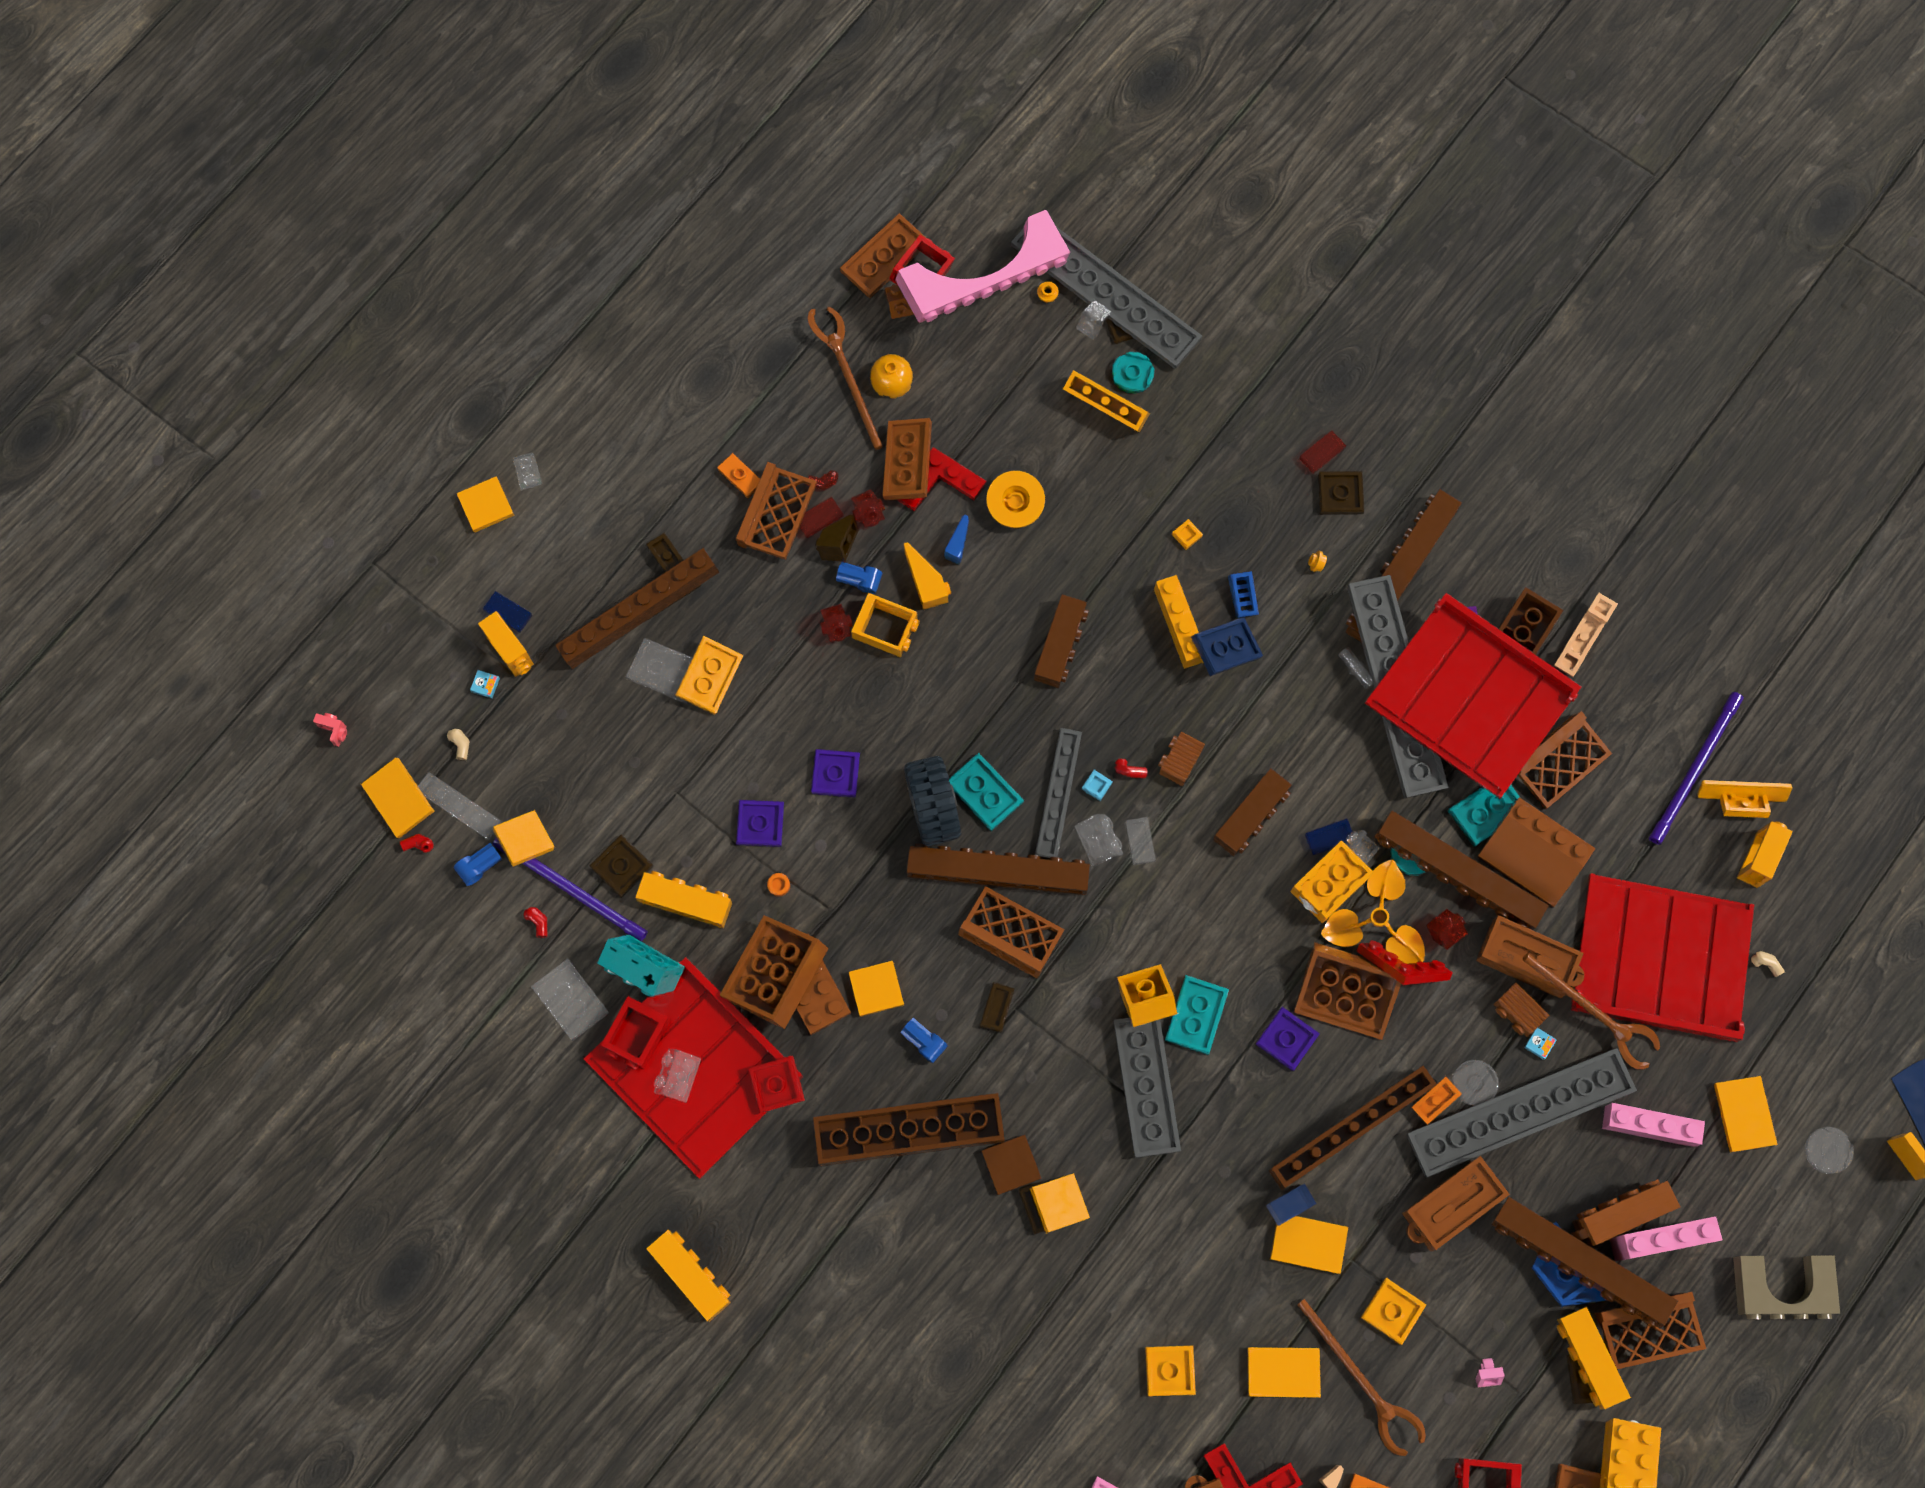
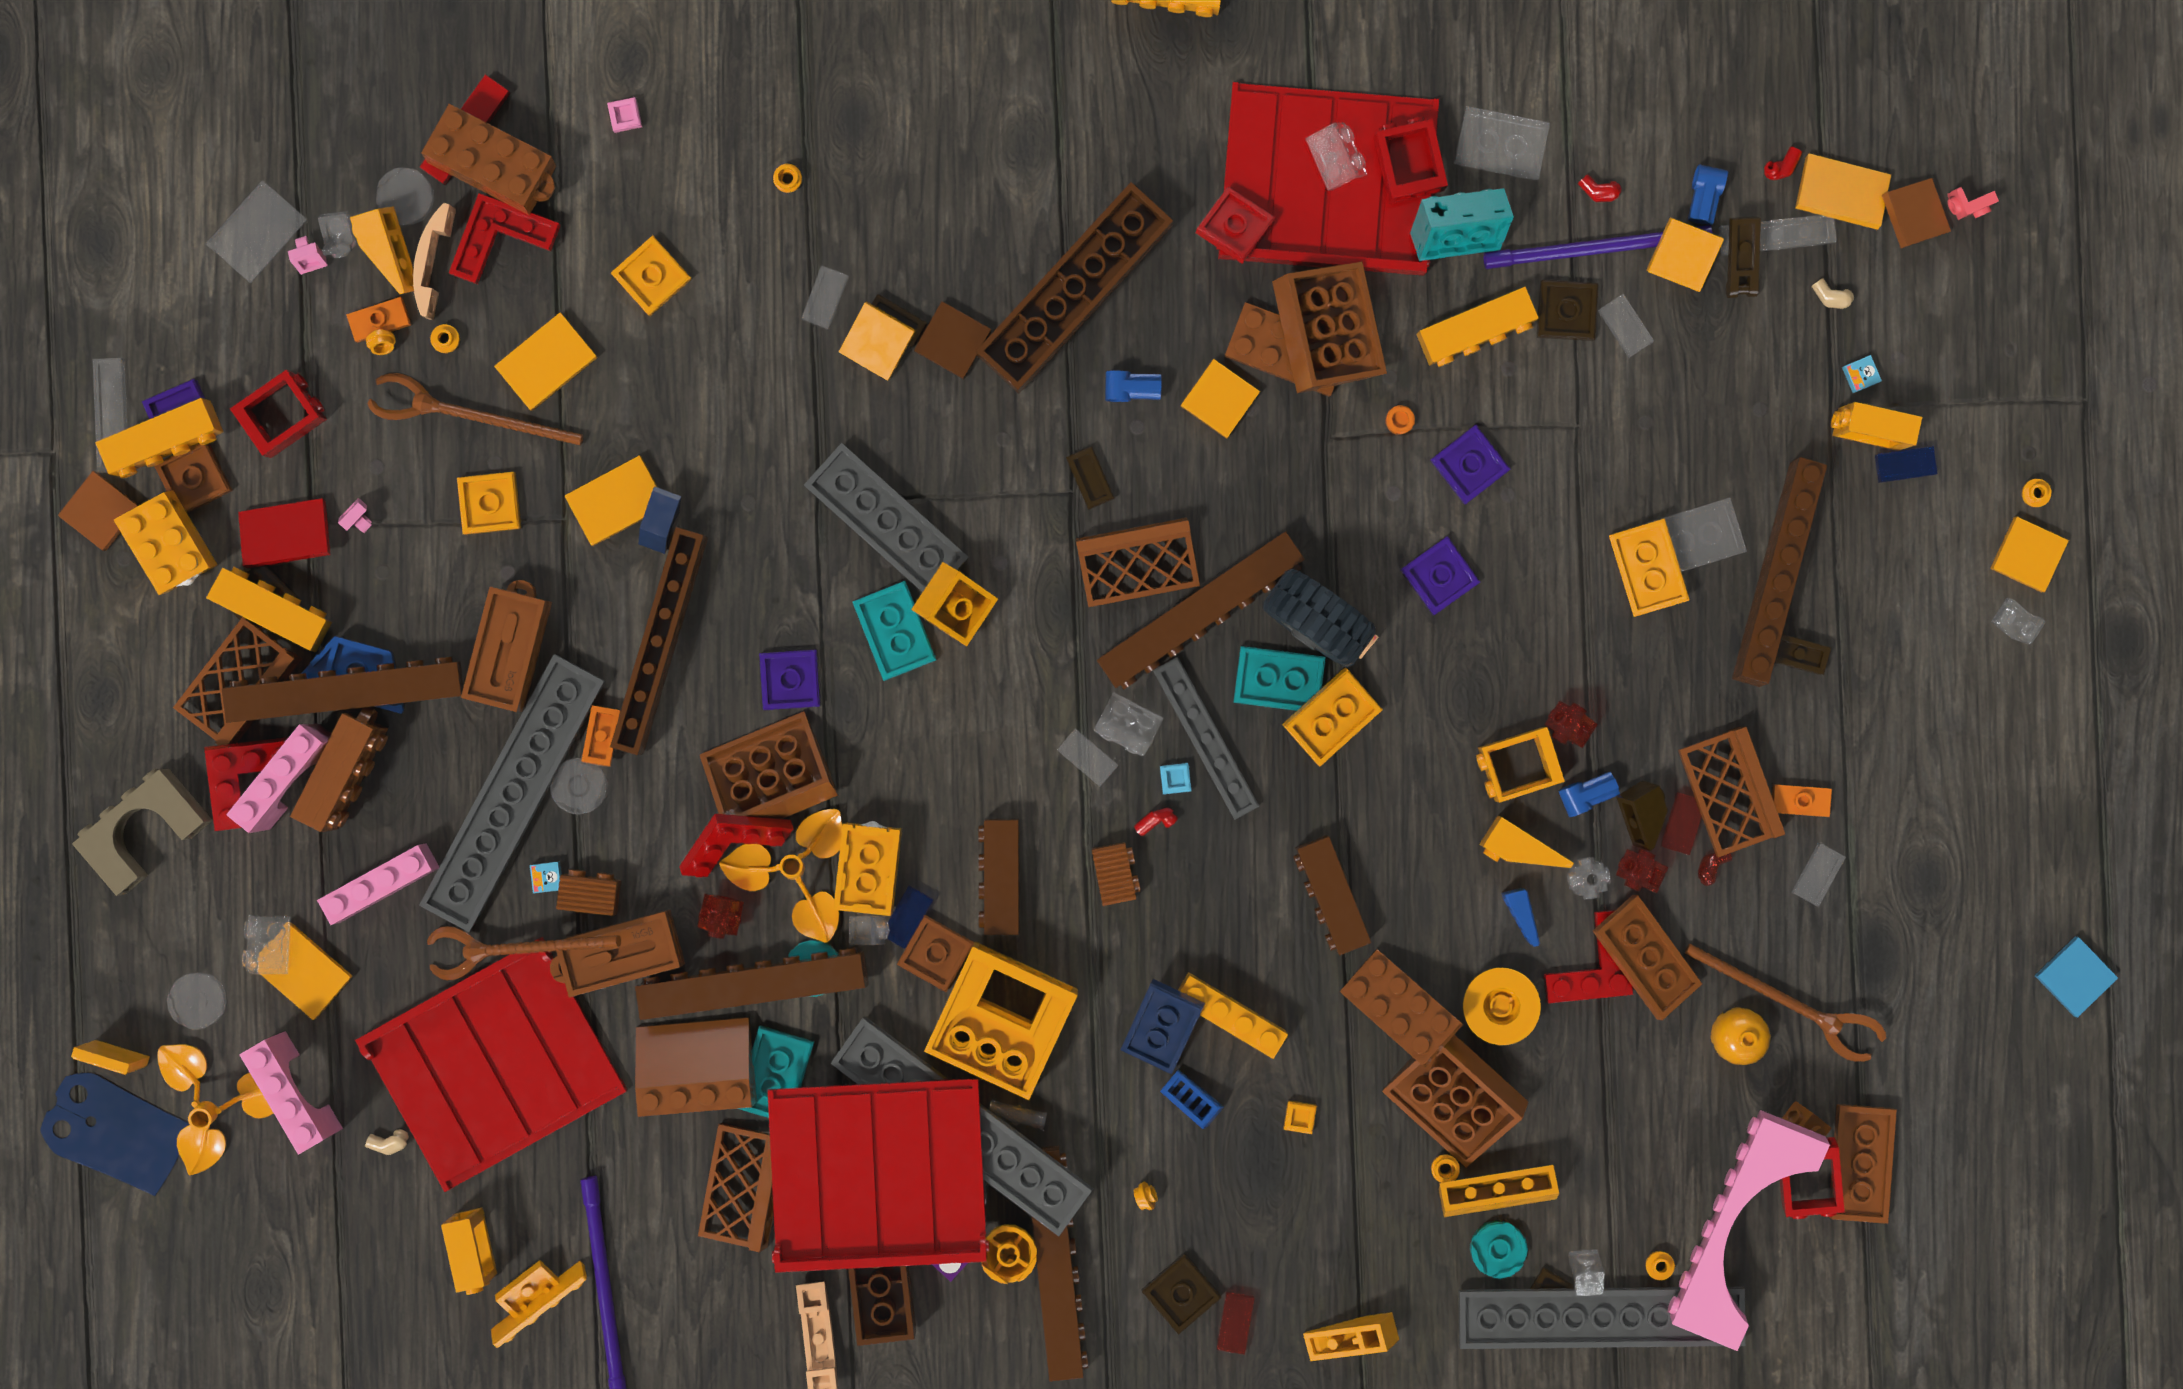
camera: 140 degrees right, 15 degrees up
none -> light orange plant [158,1044,273,1175]
none -> red plate [204,737,289,831]
none -> red tile [238,498,331,569]
none -> bright pink arch [239,1031,343,1155]
none -> clear bracket [242,915,291,974]
none -> light orange plate [366,329,396,355]
none -> light orange plate [430,324,460,353]
none -> light orange plate [773,164,802,193]
none -> clear tile [801,265,849,330]
none -> dark orange tile [897,914,974,992]
none -> light orange piece [924,941,1078,1100]
none -> light orange cylinder [982,1224,1037,1284]
none -> light orange tile [1282,667,1383,767]
none -> light orange slope [1303,1312,1400,1361]
none -> dark orange plate [1340,949,1463,1068]
none -> dark orange slope [1382,1035,1529,1167]
none -> light orange plate [1431,1154,1460,1183]
none -> clear brick [1567,857,1611,899]
none -> clear tile [1598,294,1654,358]
none -> dark brown plate [1726,216,1761,298]
none -> clear tile [1791,843,1846,907]
none -> dark orange tile [1882,178,1951,248]
none -> light orange plate [2022,479,2051,507]
none -> dark azure tile [2035,936,2118,1018]

